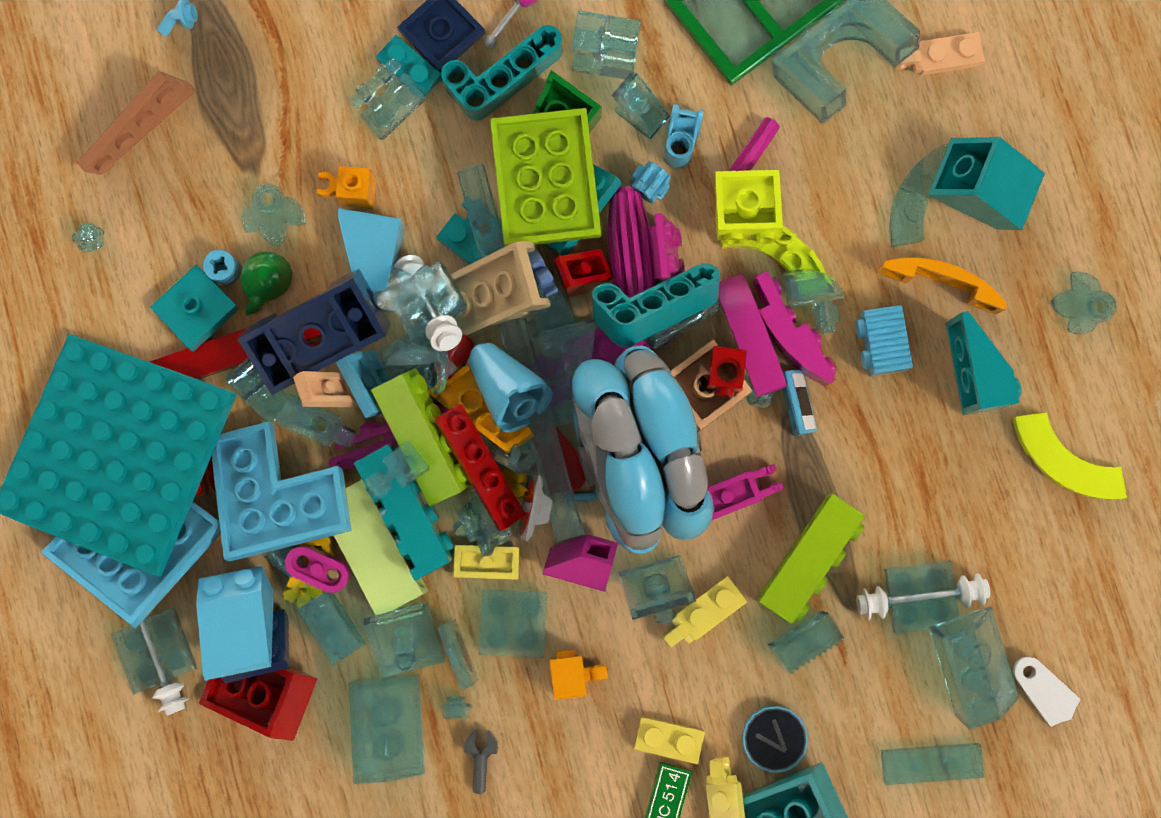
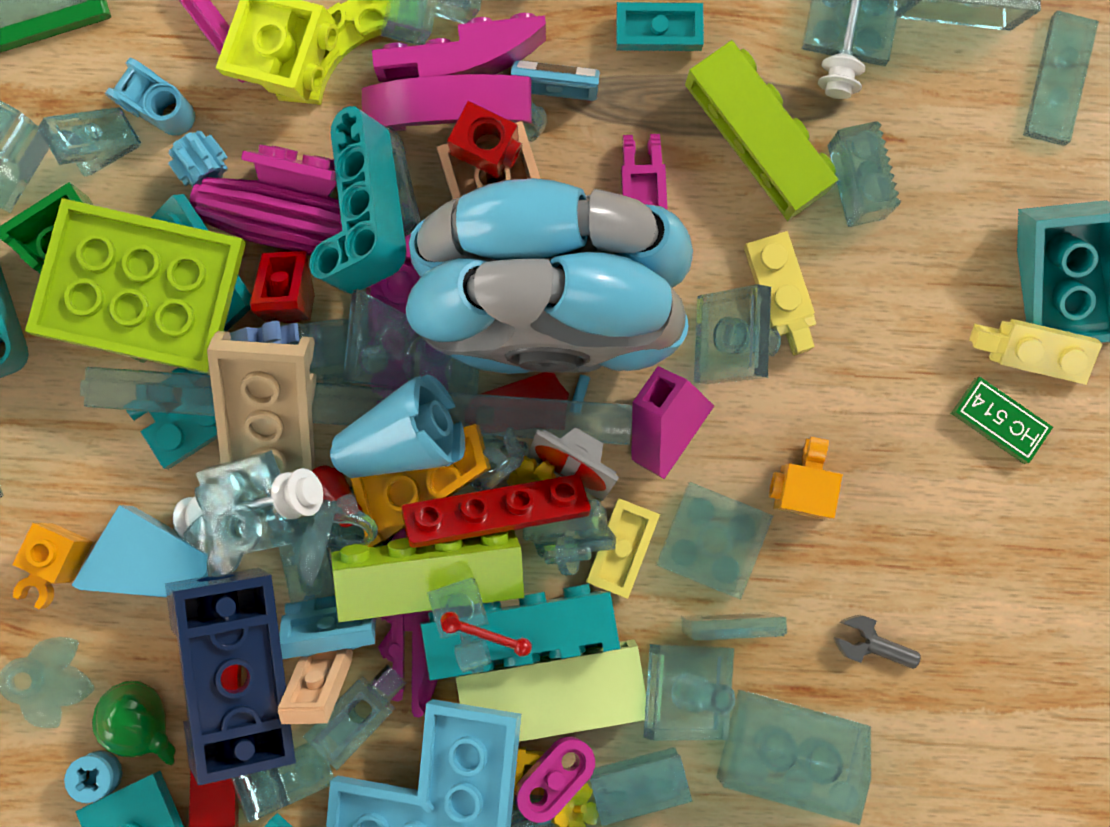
camera: 80 degrees left, 0 degrees up
clear light blue plate [440,697,472,720] -> none
light yellow plate [634,716,705,764] -> none
black tile [742,706,808,773] -> none
none -> red hinge [440,612,532,657]
none -> teal plate [616,2,704,51]

